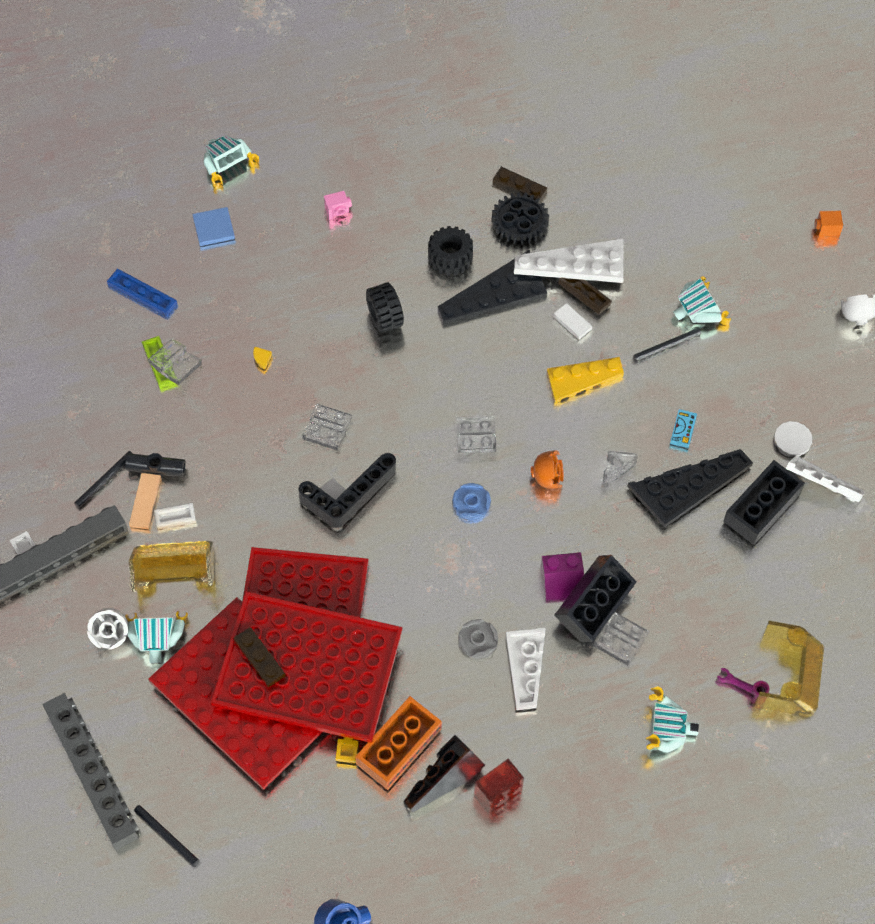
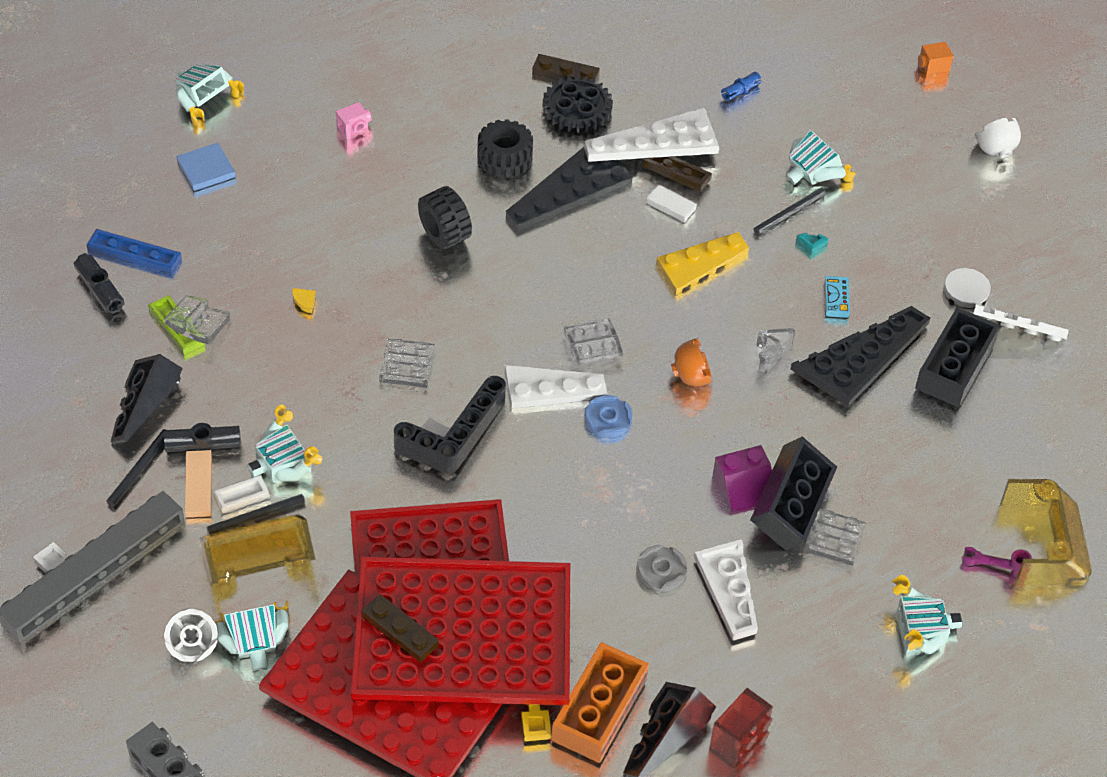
camera: 15 degrees left, 10 degrees down
none -> black piece [73,253,125,314]
none -> black wedge [110,354,183,444]
none -> black bar [206,493,305,536]
none -> torso [247,404,322,483]
none -> white wing [505,365,607,408]
none -> blue pin [721,72,762,101]
none -> teal tile [796,233,829,254]

